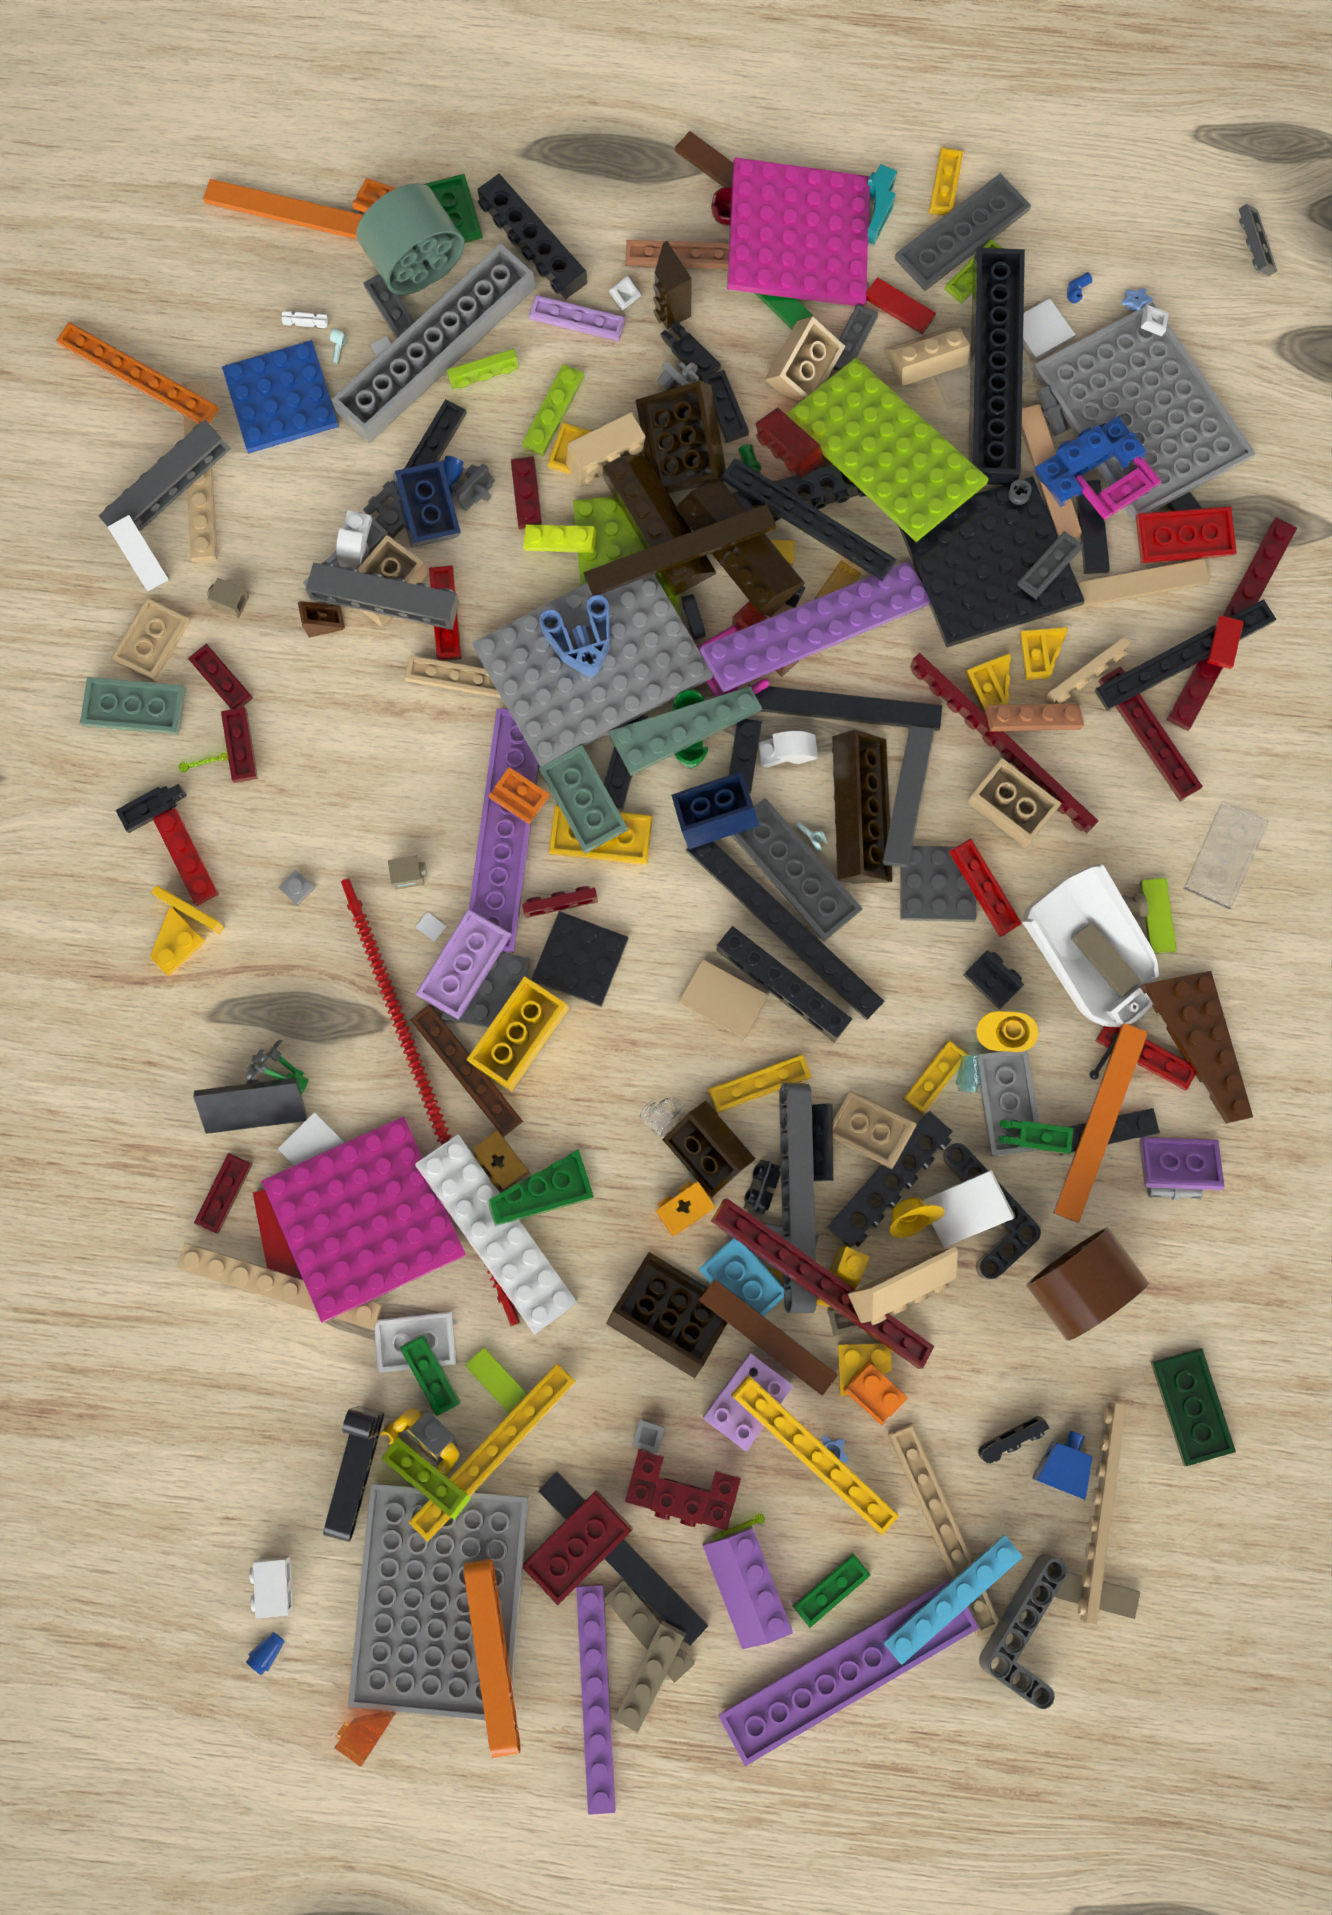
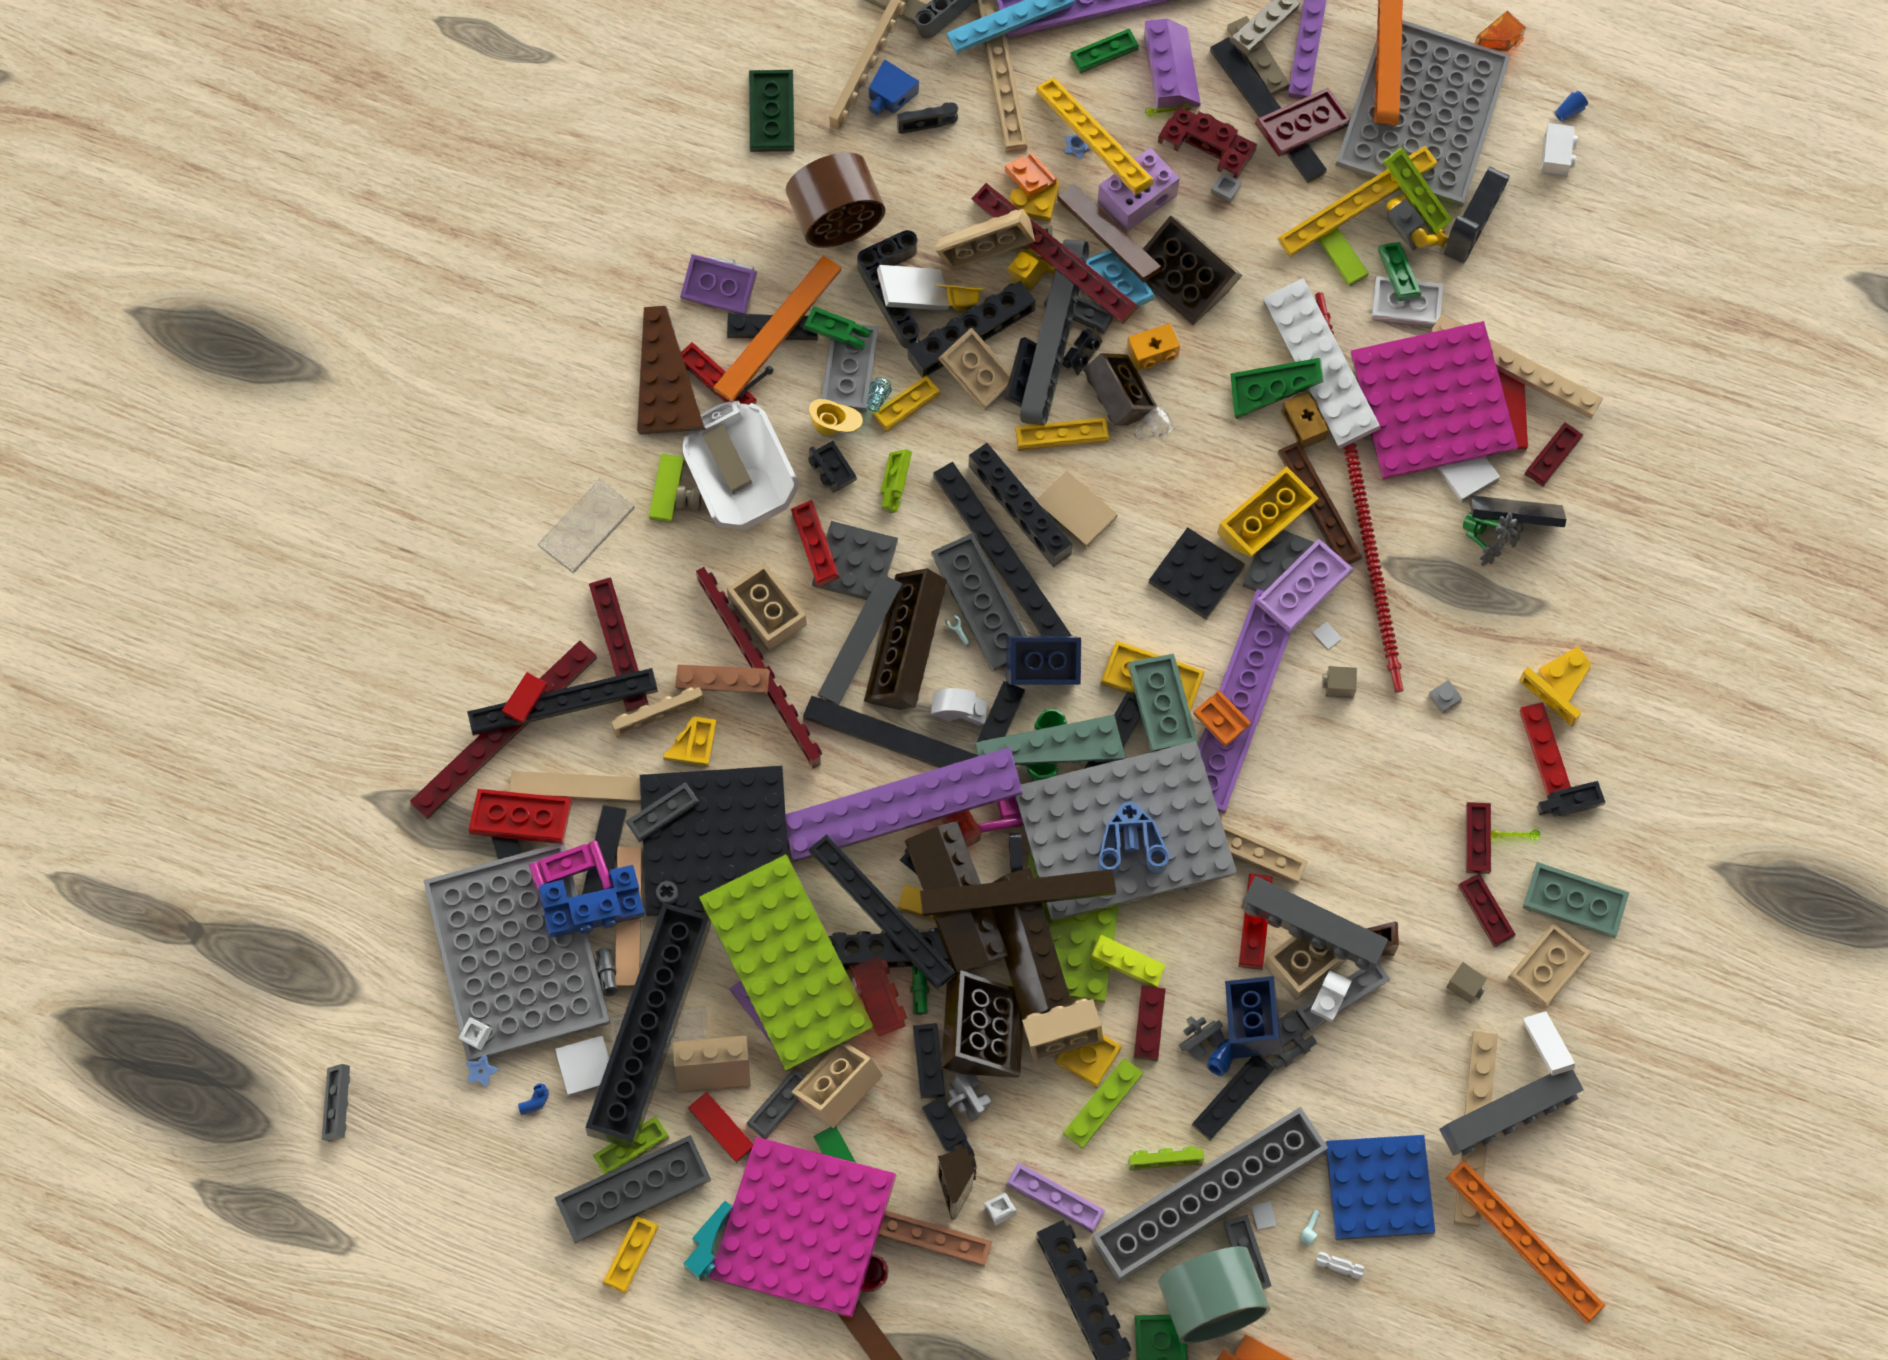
camera: 170 degrees left, 10 degrees down
dark red plate [522,886,598,918] -> none
clear yellow tile [814,560,861,600] -> none
yellow wing [965,653,1011,714] -> none
none -> lime hinge [880,449,912,513]

